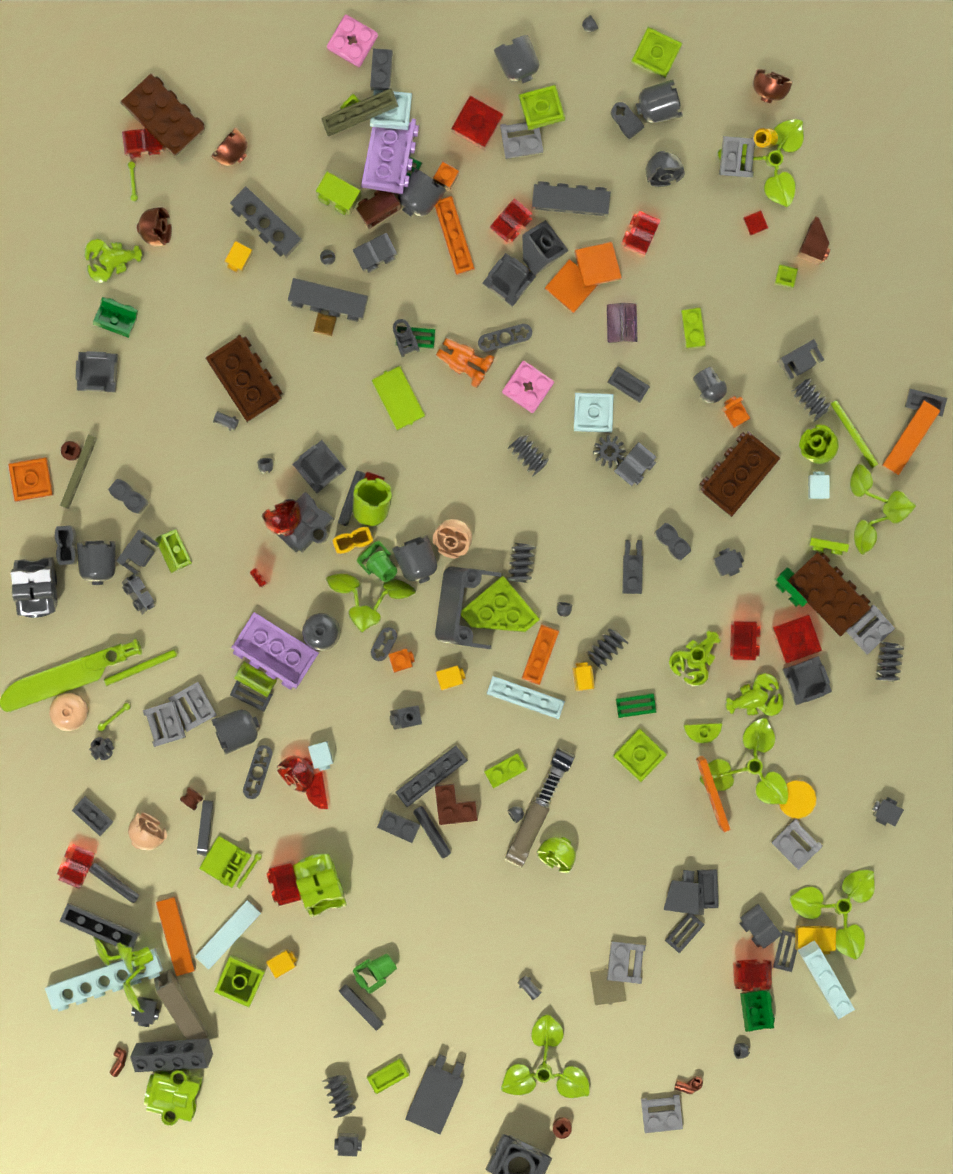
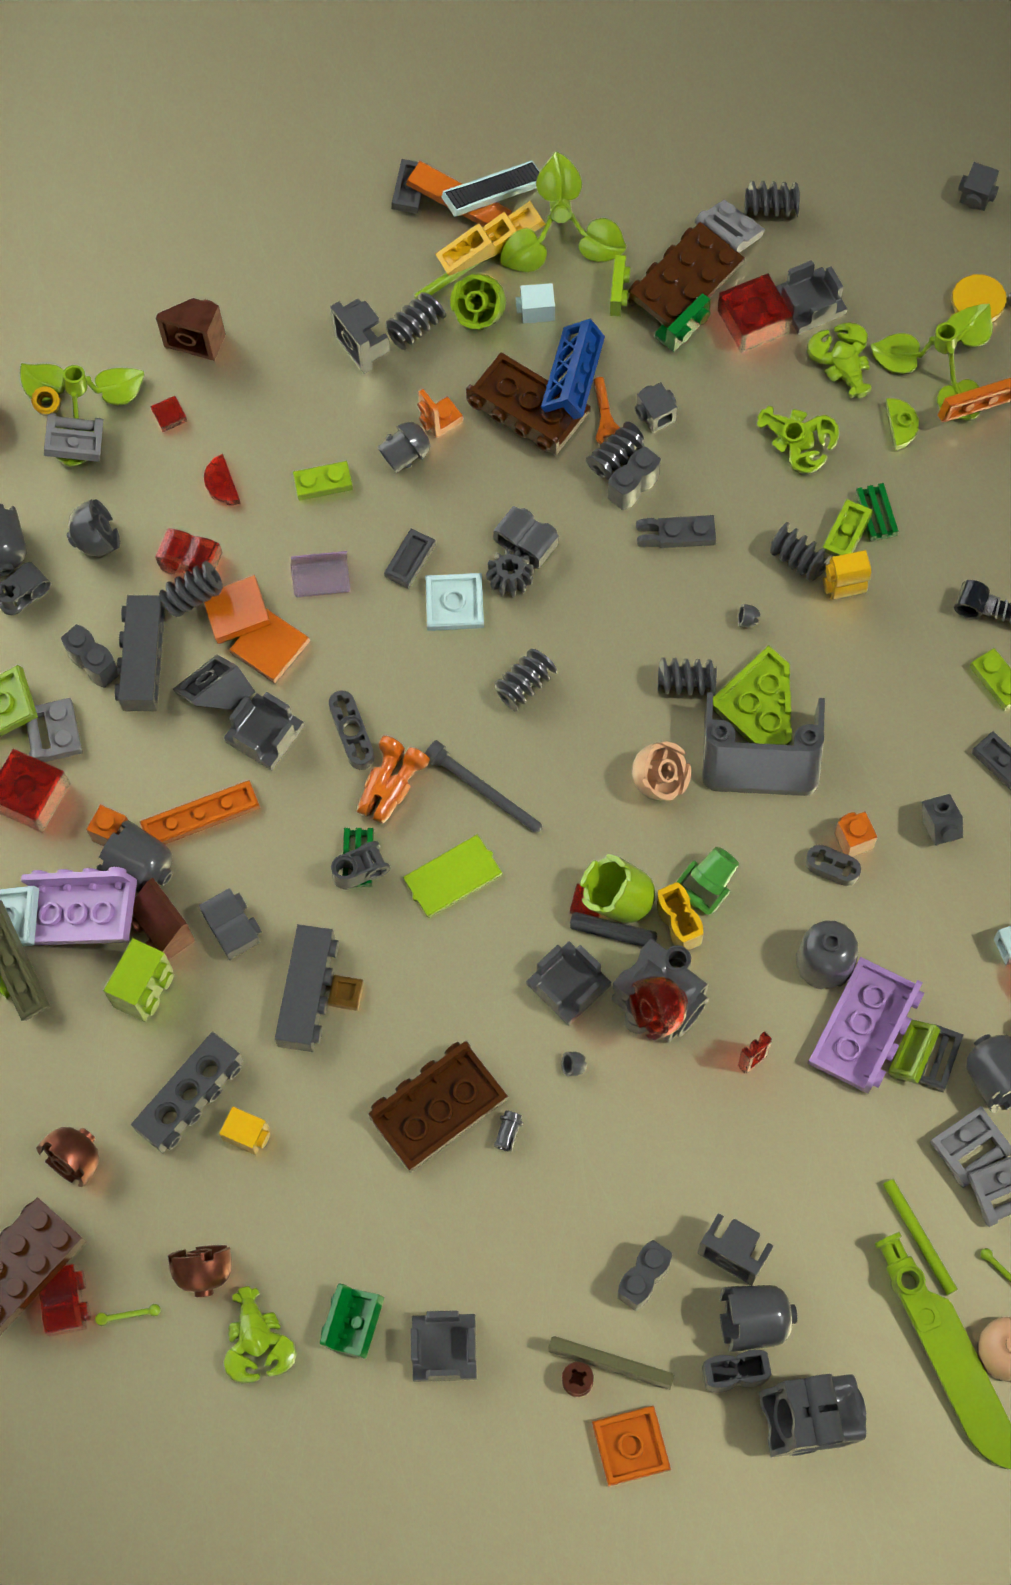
camera: 90 degrees left, 20 degrees down
dark grey hinge [122,574,155,615] -> none
lime slope [155,529,192,573] -> none
dark grey hinge [320,249,335,265] -> none
lime plant [326,574,416,632] -> none
dark grey cylinder [392,535,437,584] -> none
yellow brick [436,665,466,690] -> none
light aqua tile [487,676,565,719] -> none
clear red brick [490,198,532,243] -> none
bright pink brick [502,361,554,413] -> none
orange tile [521,625,559,685] -> none
lime tile [613,728,667,782] -> none
clear red brick [730,621,760,660] -> none
lime tile [775,264,798,288] -> none
none -> dark grey brick [61,624,119,688]
none -> dark grey piece [159,561,223,617]
none -> clear red plate [204,454,241,505]
none -> dark grey piece [425,740,542,833]
none -> yellow slope [435,201,546,276]
none -> tile [441,160,540,217]
none -> blue fence [541,318,605,419]
none -> dark grey piece [586,421,645,480]
none -> orange piece [593,377,620,445]
none -> lime plate [823,499,873,556]

